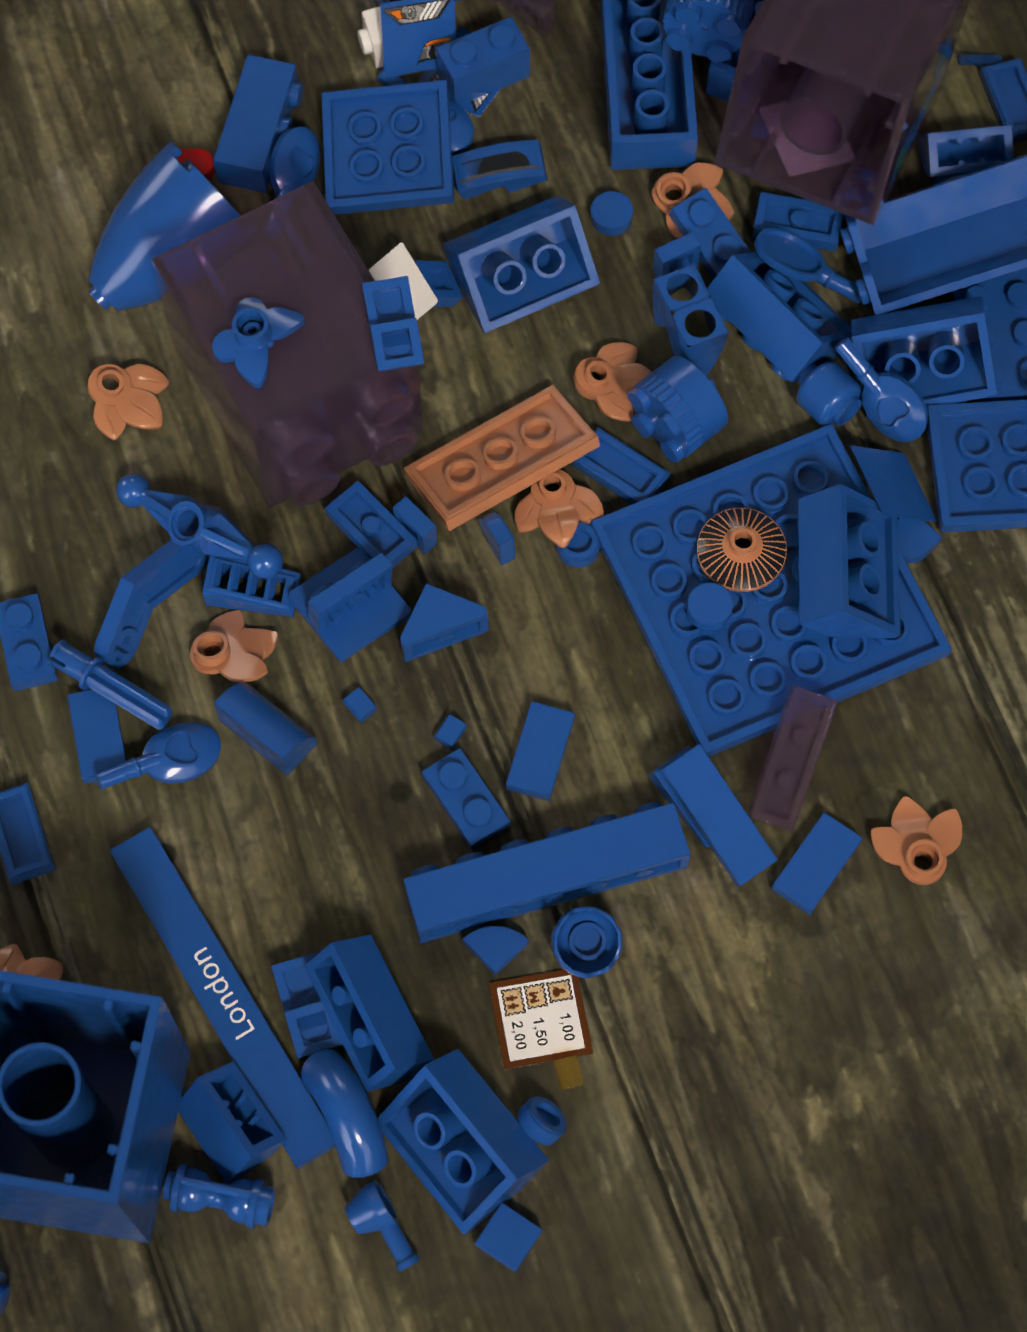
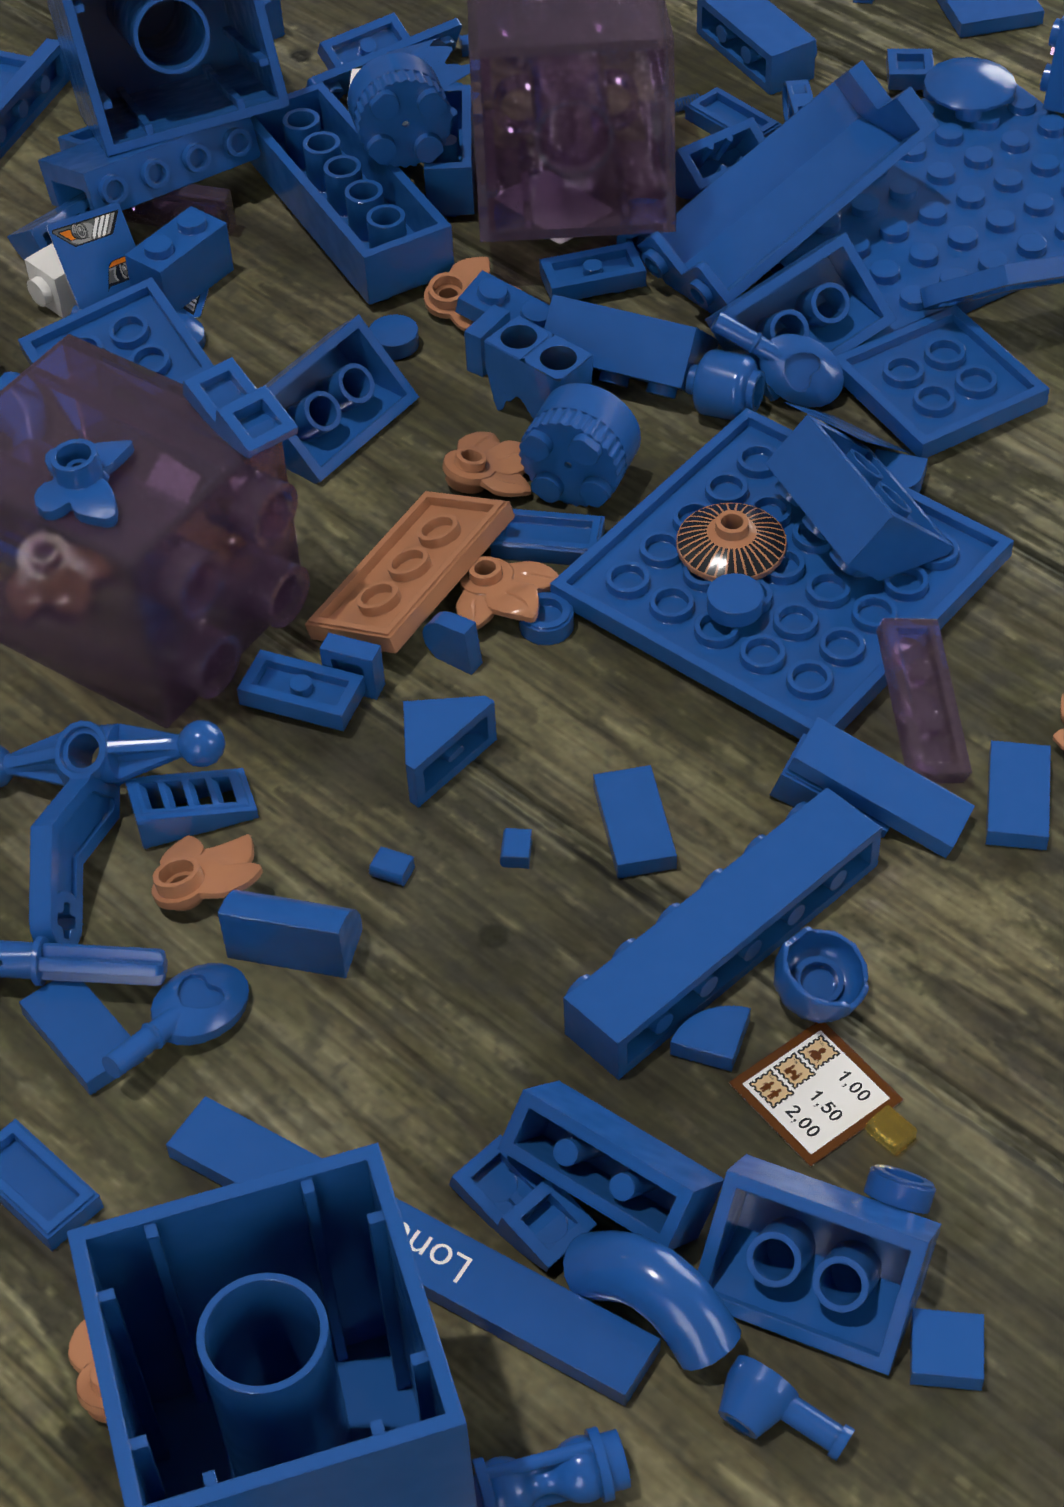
camera: 25 degrees left, 20 degrees down
blue brick [178,1061,287,1185] -> none
blue bracket [289,548,411,662] -> none
blue plate [421,748,510,851] -> none
blue slope [452,140,548,200] -> none
blue piece [754,227,861,304] -> none

